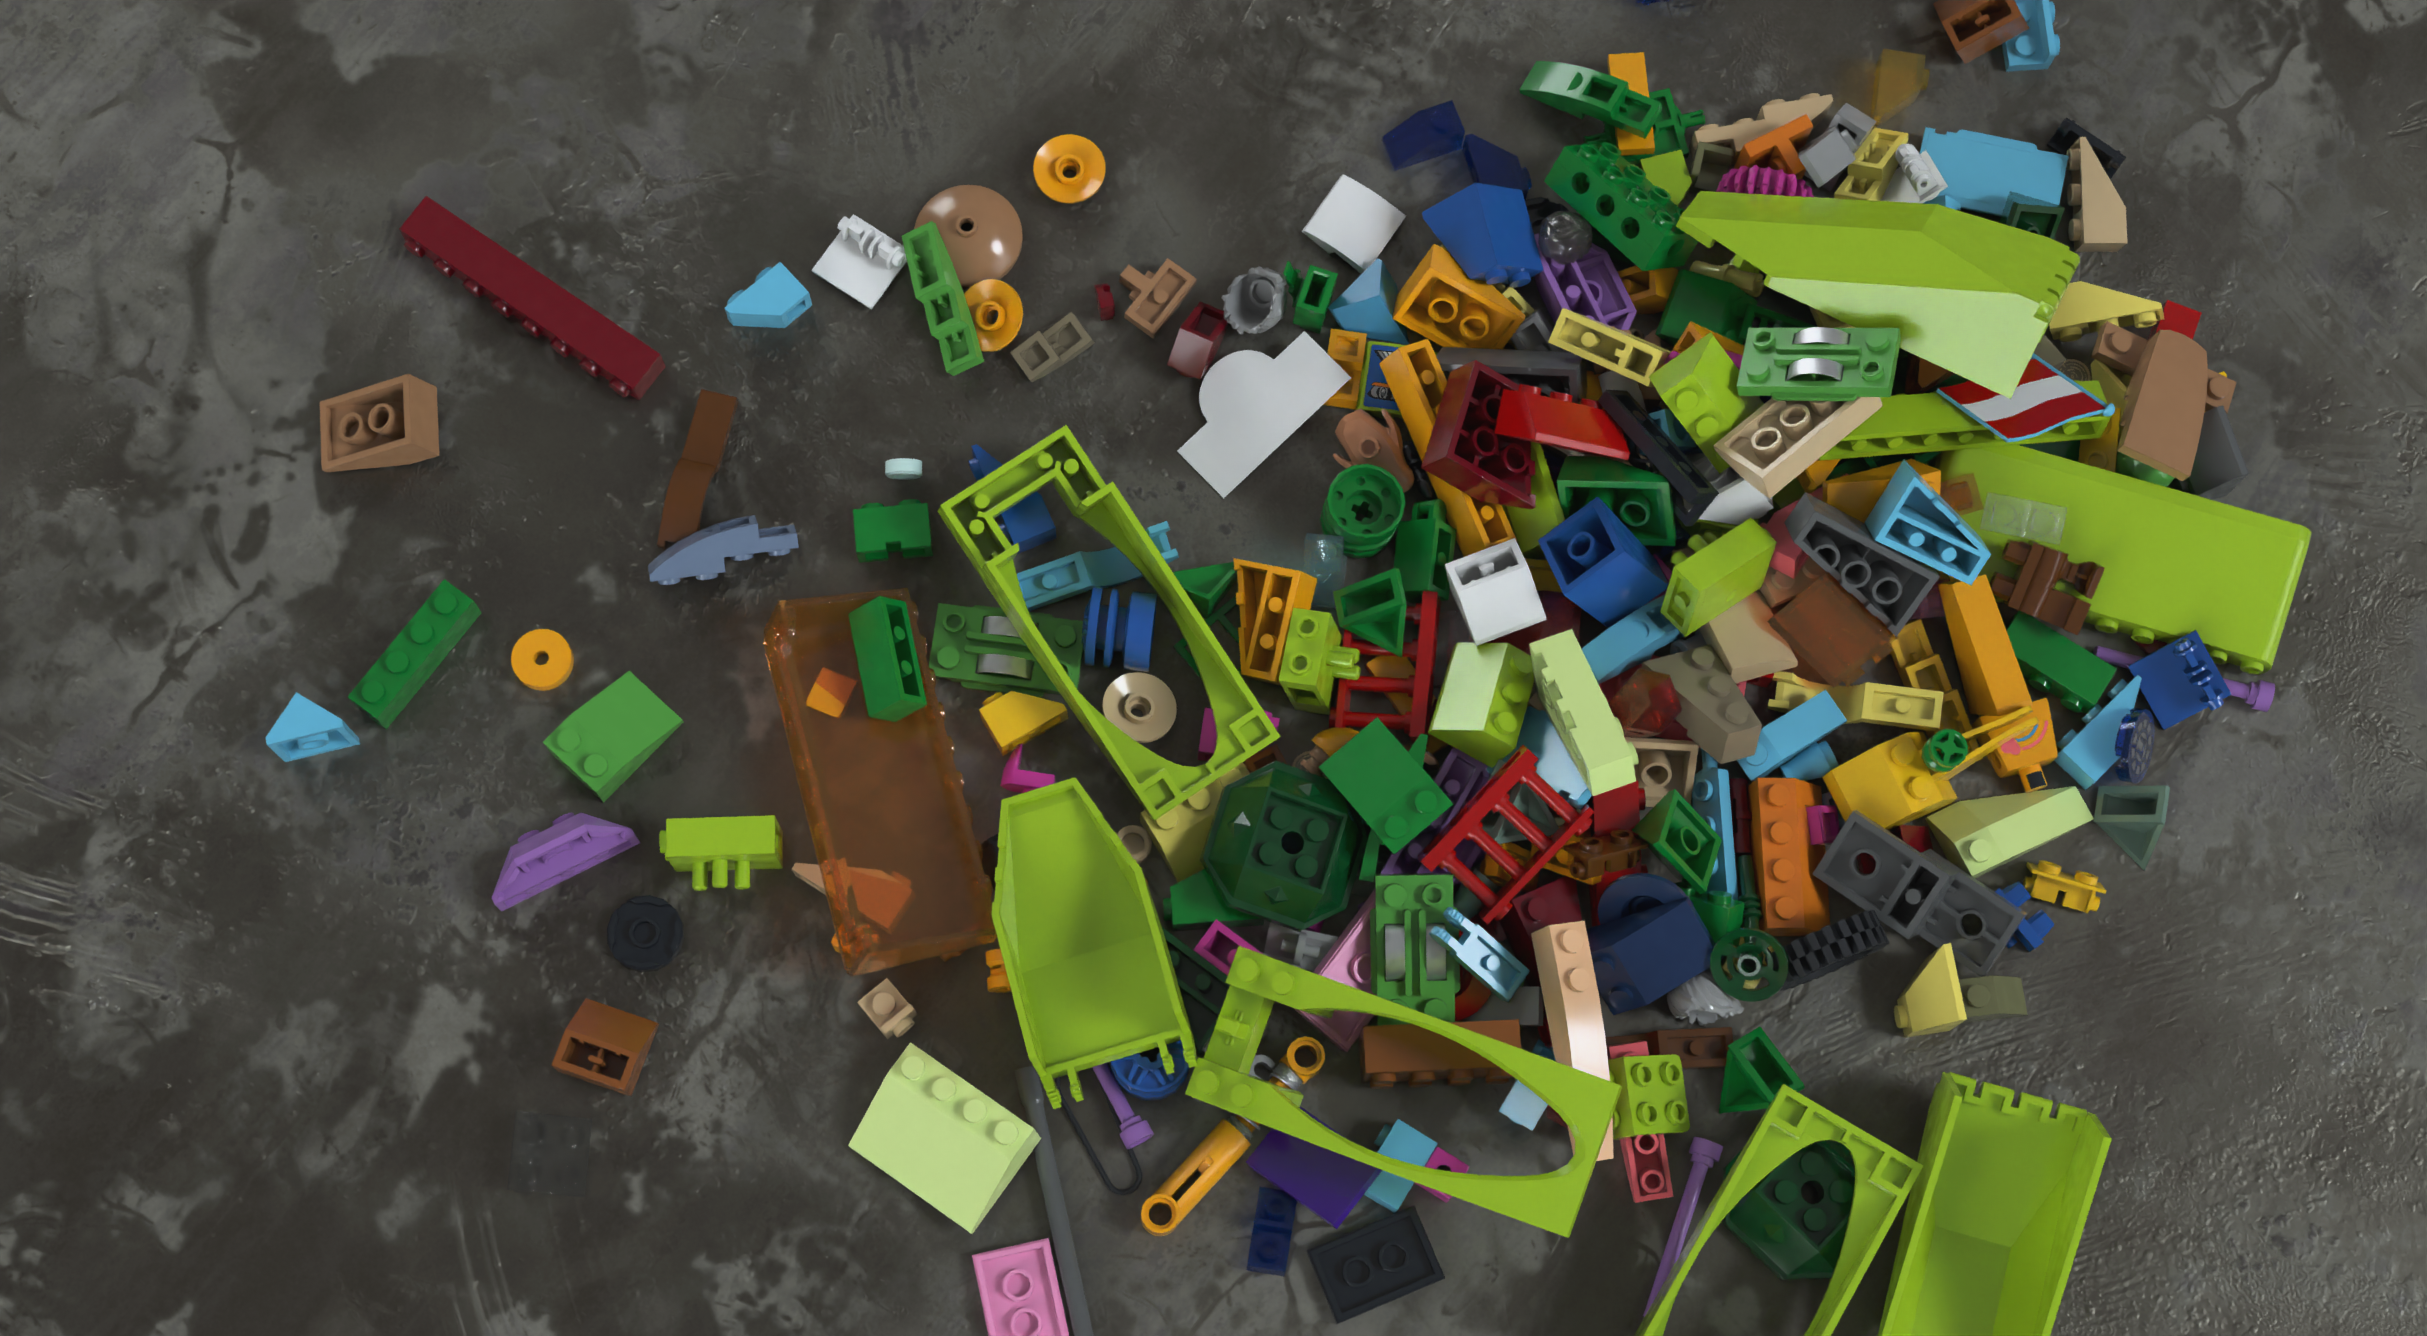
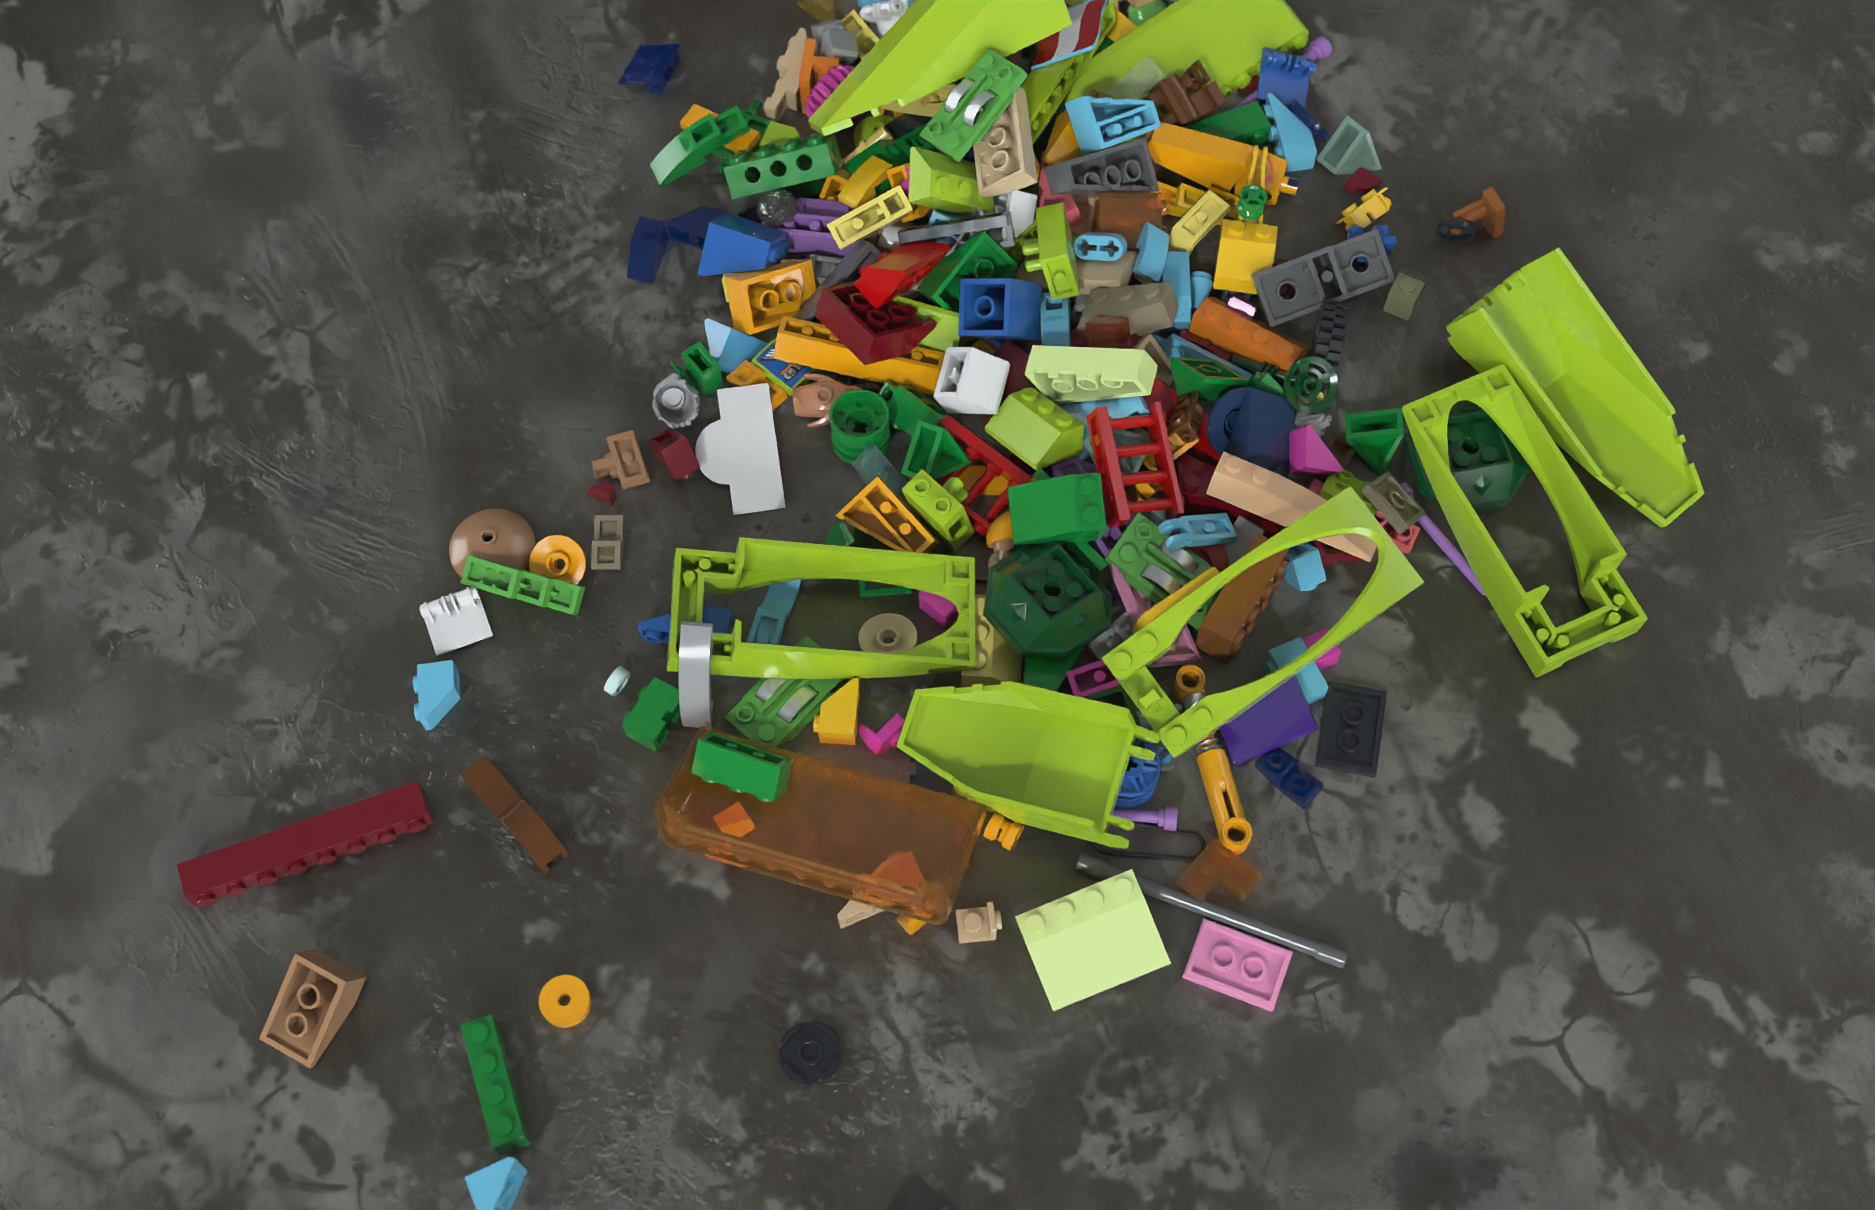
camera: 50 degrees left, 10 degrees down
medium lavender wedge [491,812,640,912] -> none
bright green slope [543,671,684,803] -> none
dark orange slope [551,998,659,1097] -> none
sand blue slope [648,515,799,585] -> none
lime piece [659,815,783,891] -> none
light orange dish [1033,134,1106,203] -> none
blue wheel [1081,587,1157,672] -> none
white slope [1302,174,1406,274] -> none
olive panel [1689,141,1734,194] -> none
light yellow slope [1894,943,1967,1038] -> none
yellowish green wedge [1925,786,2094,878] -> none
none -> light grey slope [679,621,713,729]
none -> yellow slope [838,156,893,209]
none -> medium azure beam [1073,232,1127,261]
none -> yellow tile [1131,567,1219,634]
none -> medium azure slope [1132,222,1169,283]
none -> clear orange plate [1176,838,1264,902]
none -> dark pink slope [1289,423,1343,478]
none -> dark red tile [1344,167,1382,194]
none -> dark tan tile [1361,471,1426,534]
none -> dark orange piece [1436,187,1506,243]

